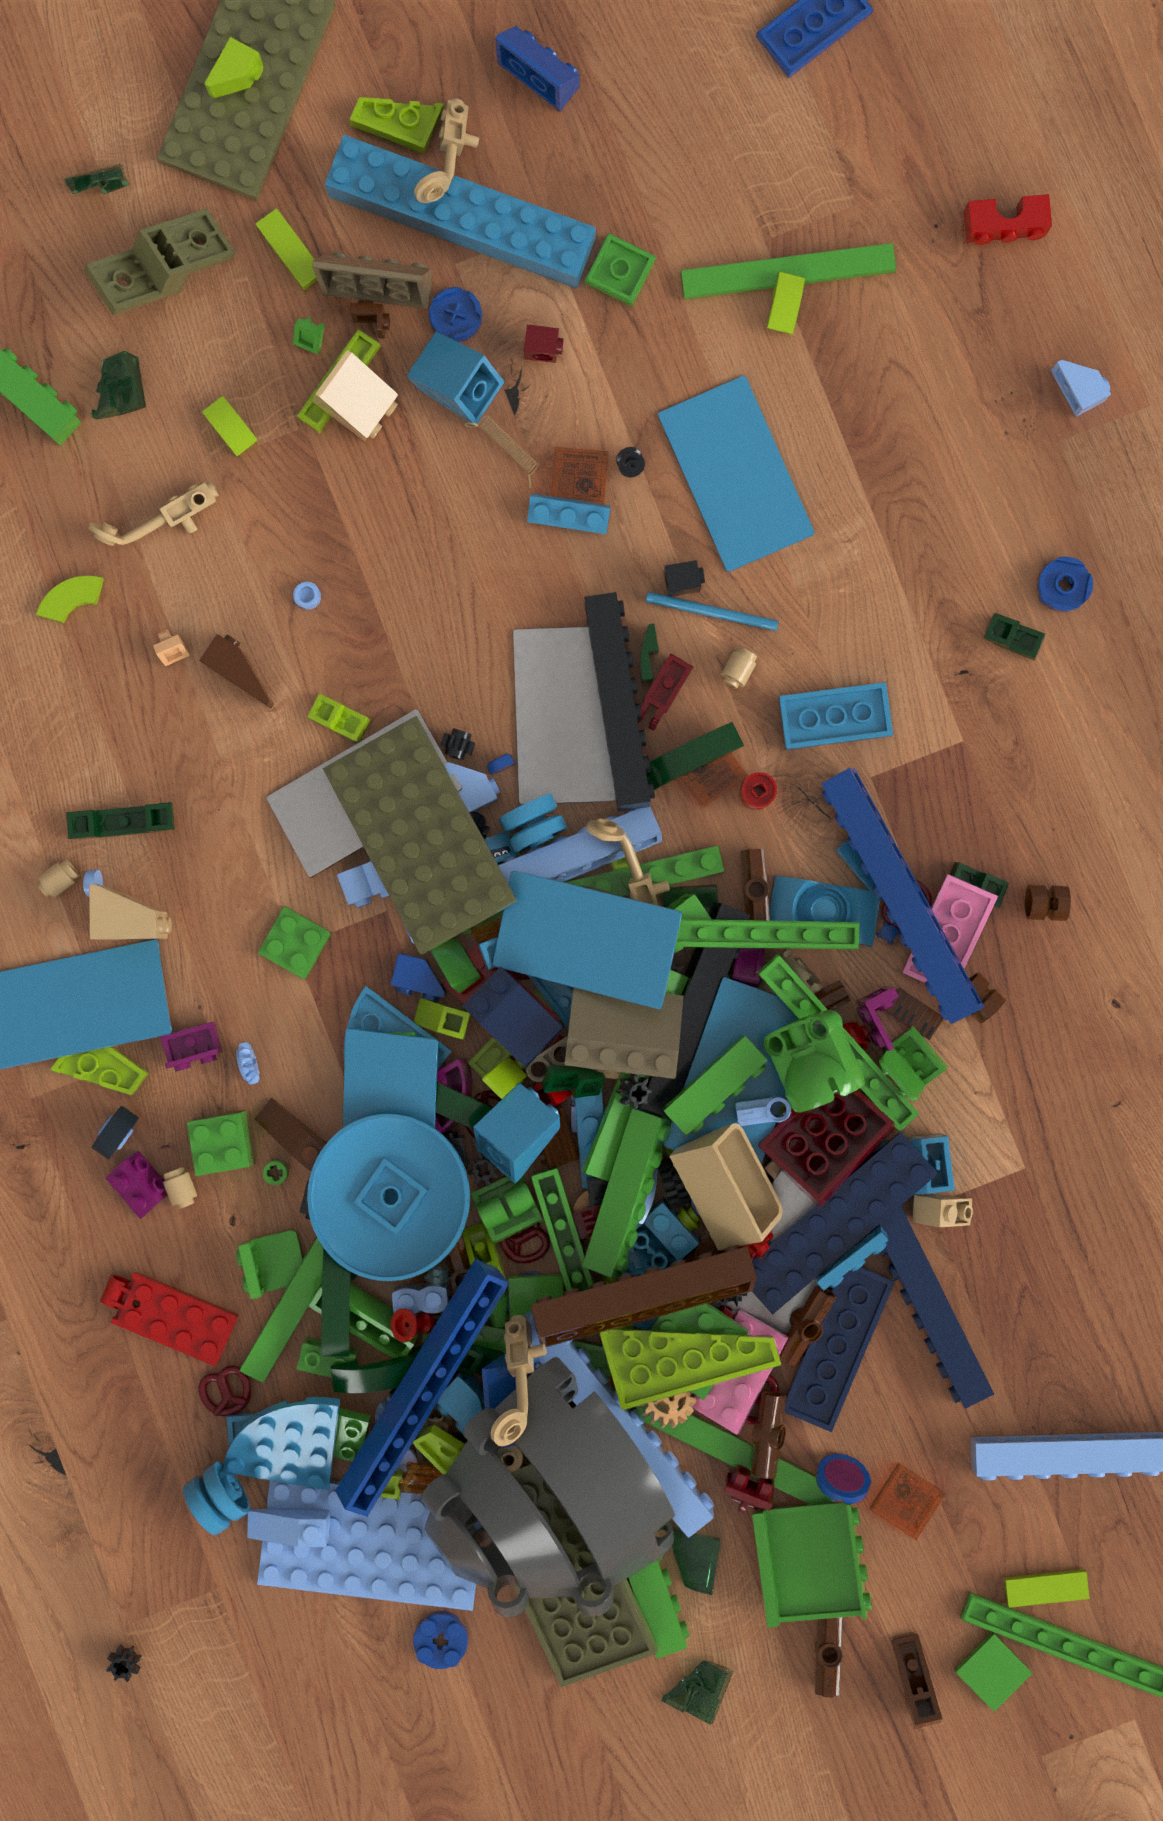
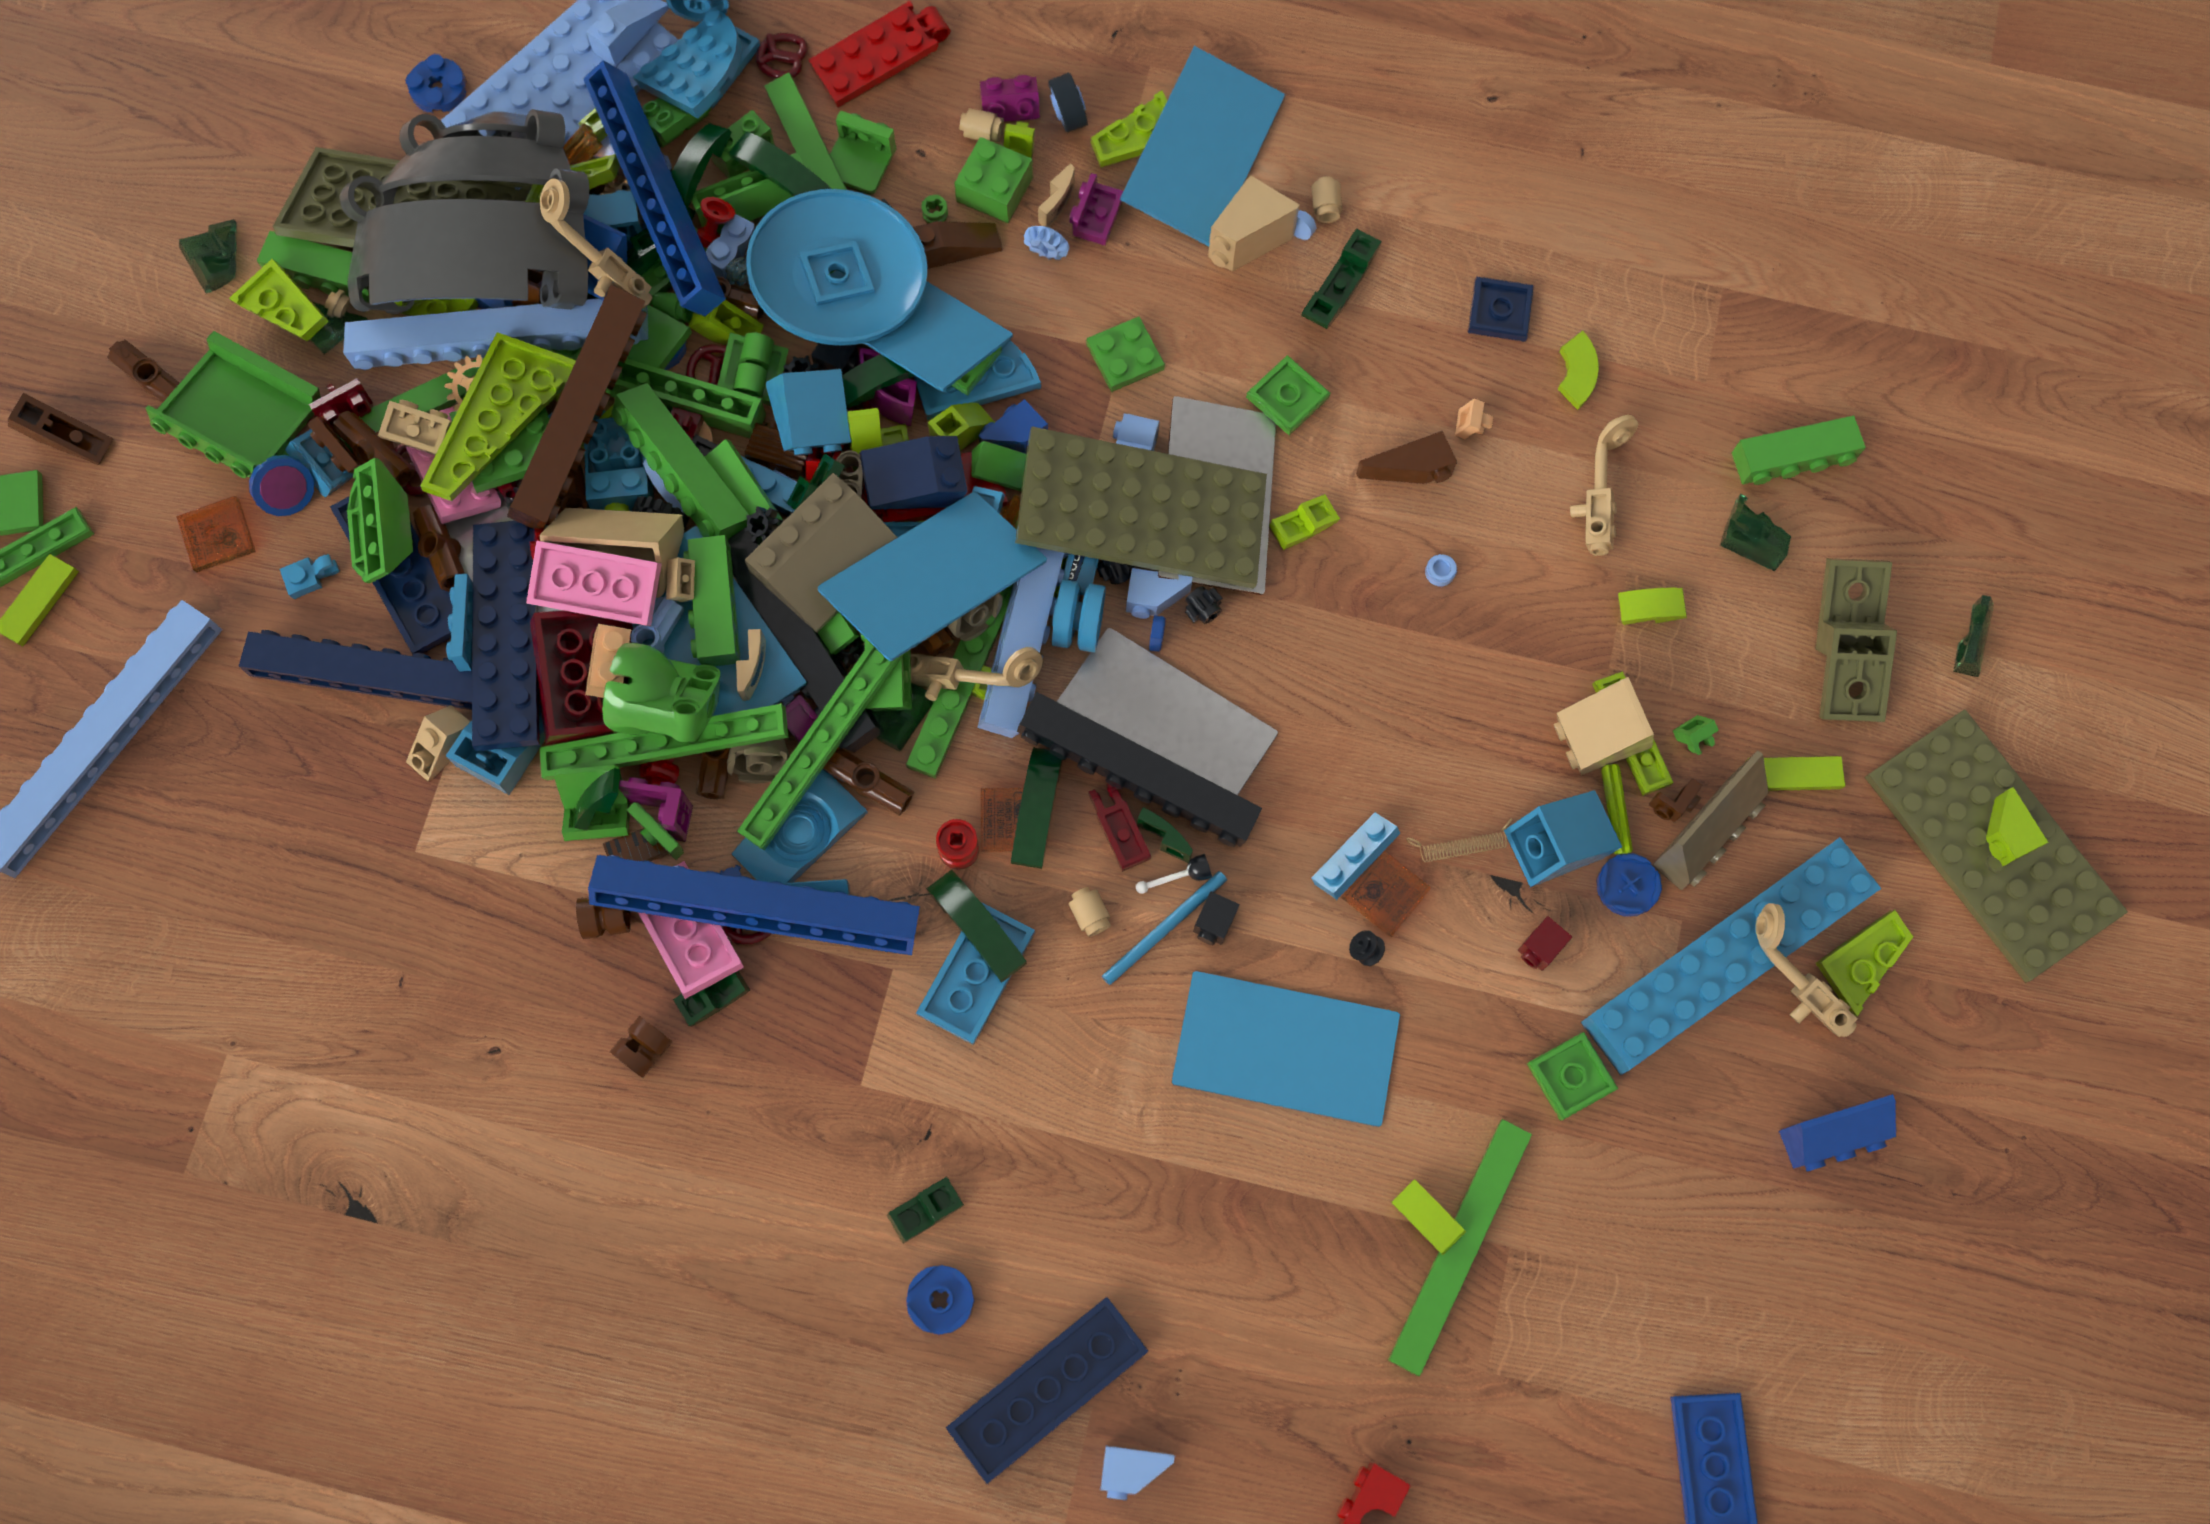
camera: 120 degrees right, 15 degrees down
none -> lime wing [229,259,329,341]
none -> dark azure plate [280,554,340,599]
none -> dark azure slope [285,429,353,497]
none -> reddish brown plate [307,417,361,474]
none -> tan plate [324,289,350,319]
none -> bright green wedge [347,458,413,584]
none -> tan bracket [378,399,452,455]
none -> bright pink plate [526,541,662,626]
none -> dark green slope [574,768,620,831]
none -> light nougat brick [585,624,631,698]
none -> bright green plate [626,802,684,860]
none -> tan piece [666,557,695,602]
none -> tan slope [736,629,766,701]
none -> dark green slope [926,870,1027,983]
none -> dark blue plate [945,1297,1149,1484]
none -> lime tile [1004,121,1035,158]
none -> tan slope [1038,164,1075,227]
none -> hinge [1136,854,1212,894]
none -> bright green plate [1246,355,1331,435]
none -> dark blue tile [1468,276,1534,342]
none -> lime axle [1601,764,1633,855]

